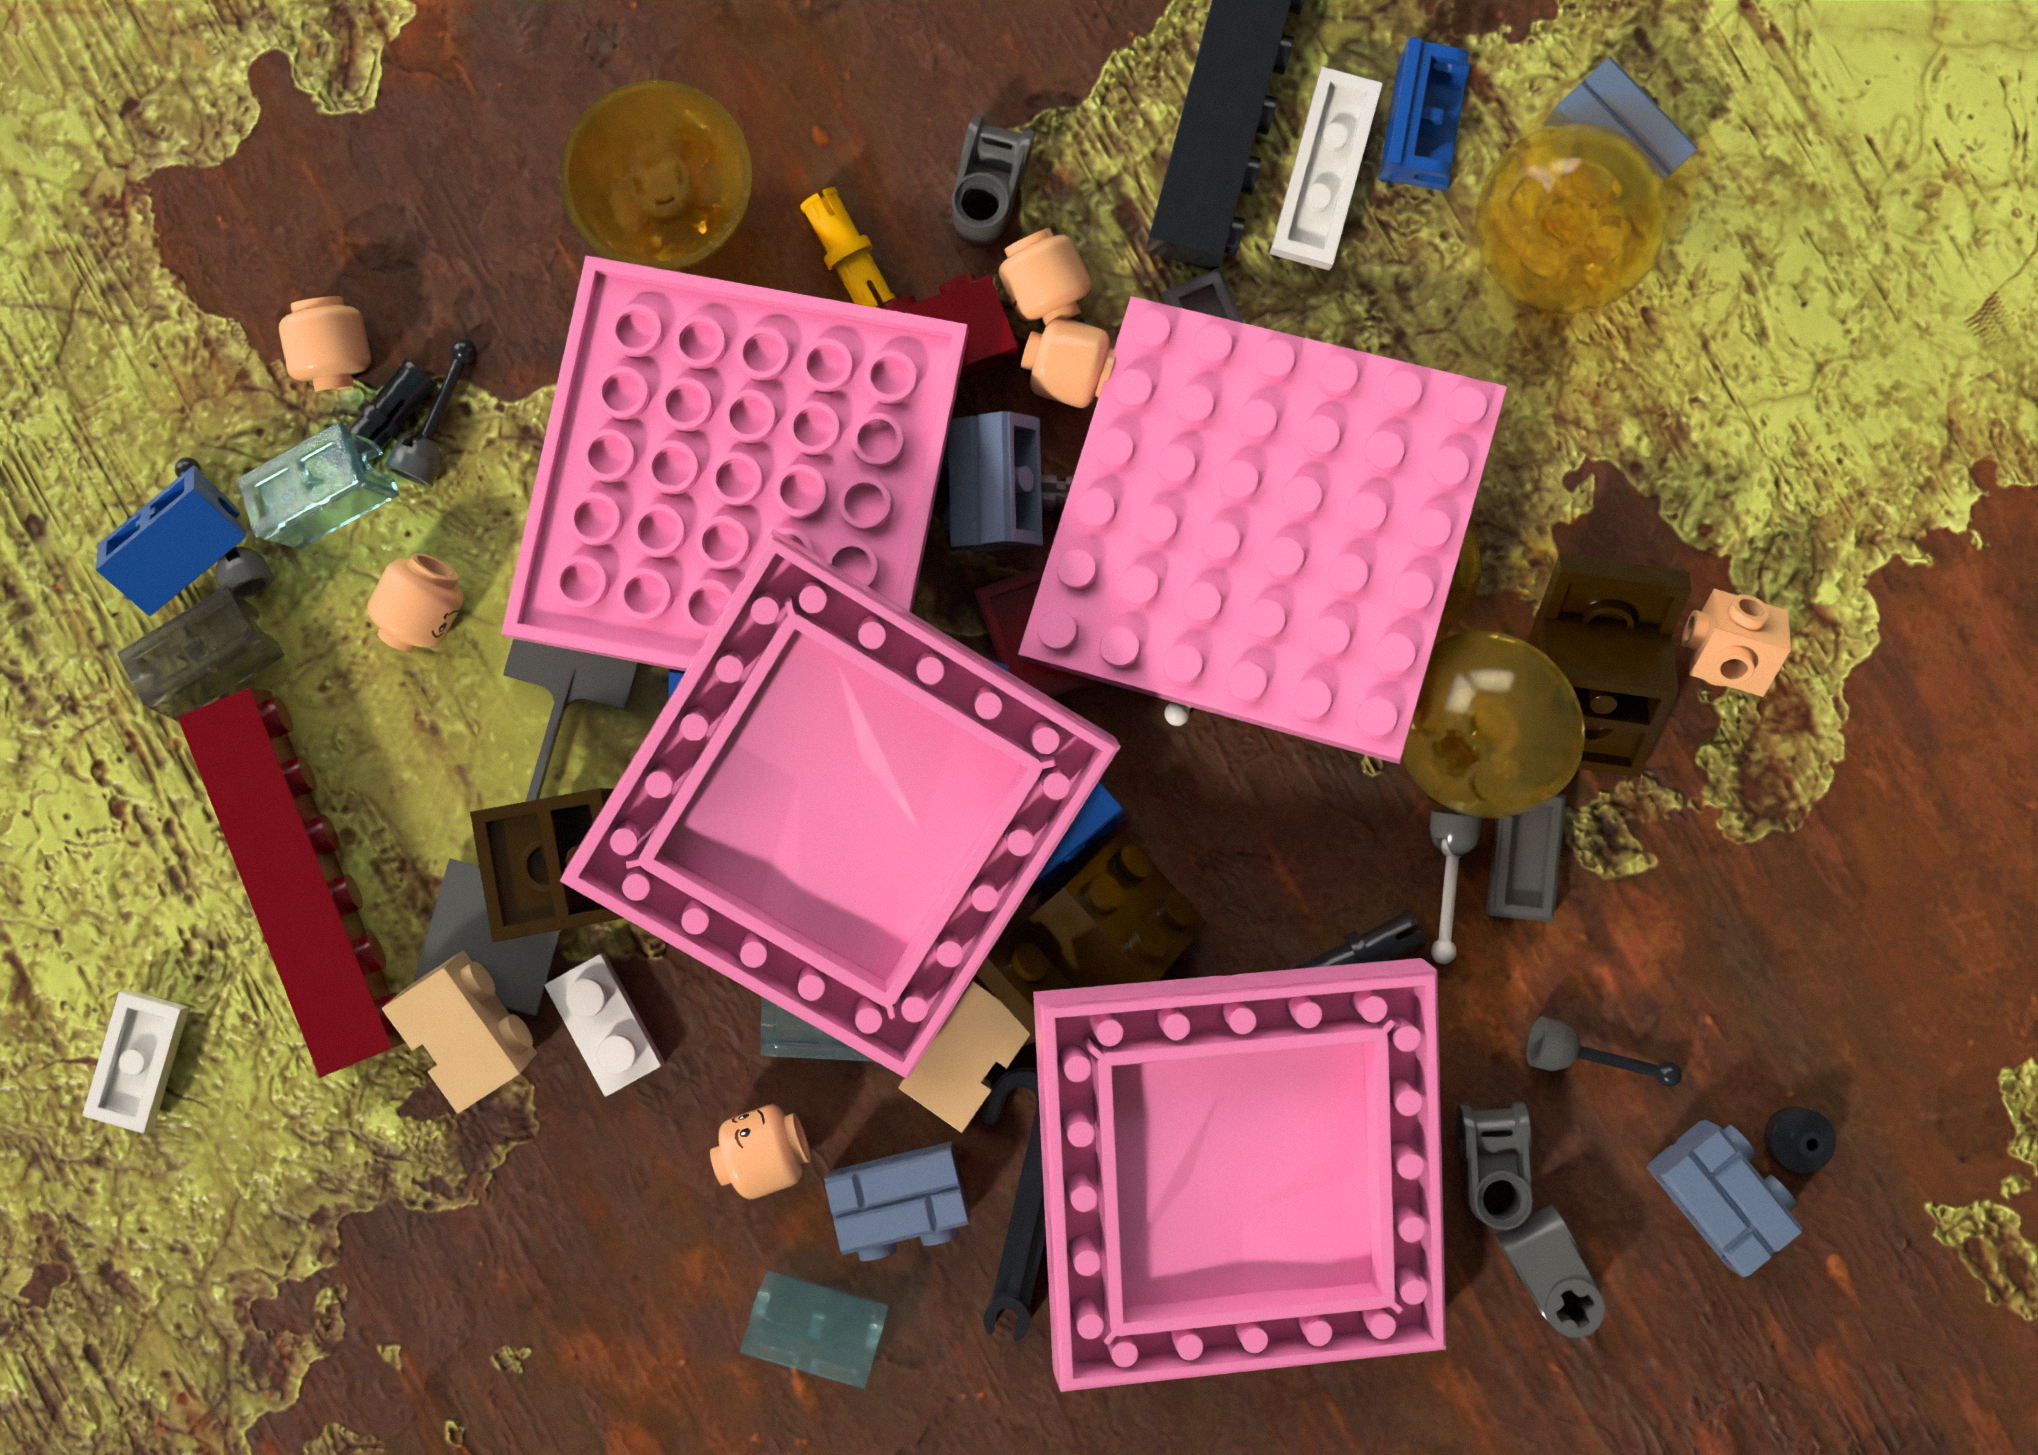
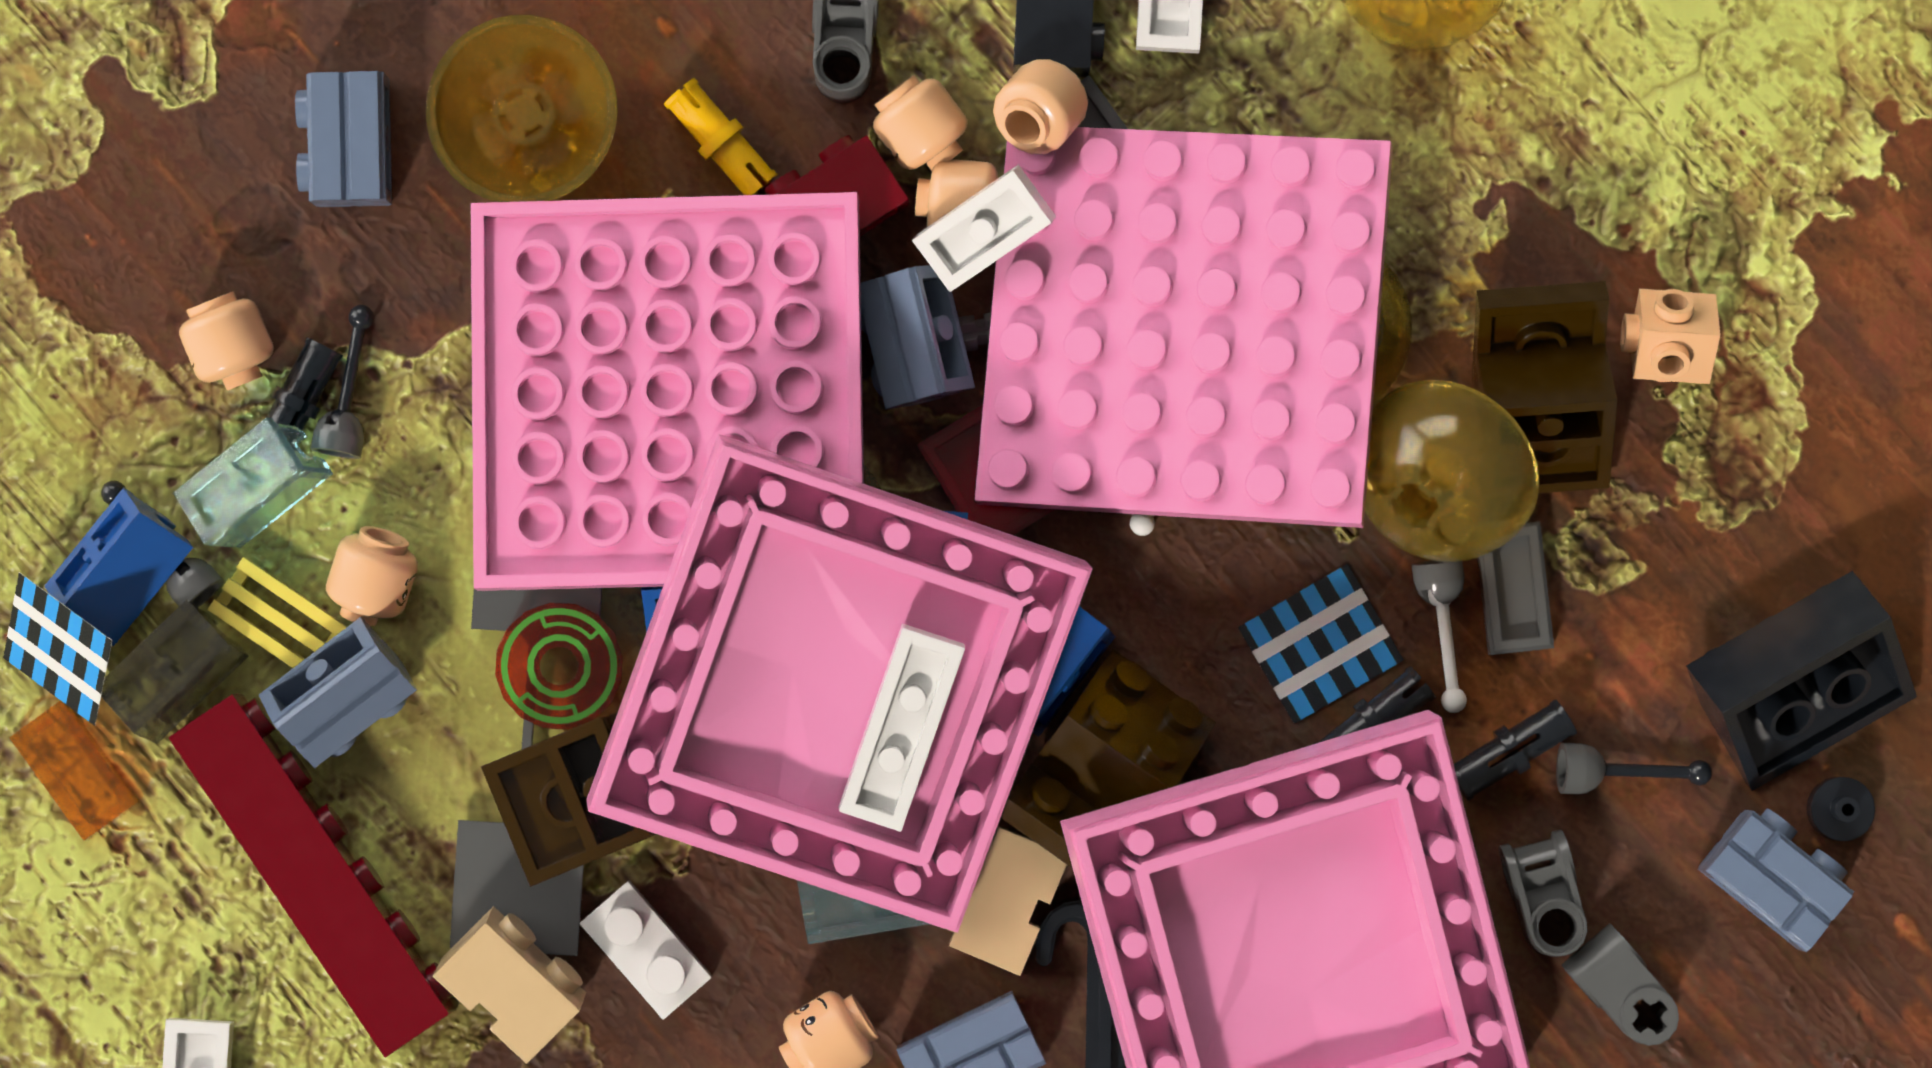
camera: 15 degrees left, 0 degrees up
none -> sticker [3,572,112,726]
none -> clear orange tile [9,700,140,841]
none -> light yellow tile [207,557,348,668]
none -> sand blue brick [259,617,417,768]
none -> sand blue brick [295,71,392,207]
none -> clear red tile [495,602,623,730]
none -> white plate [839,623,965,832]
none -> white plate [912,164,1056,292]
none -> light nougat head [993,59,1088,154]
none -> sticker [1238,564,1404,724]
none -> black pin [1454,700,1577,801]
none -> black slope [1686,571,1917,791]

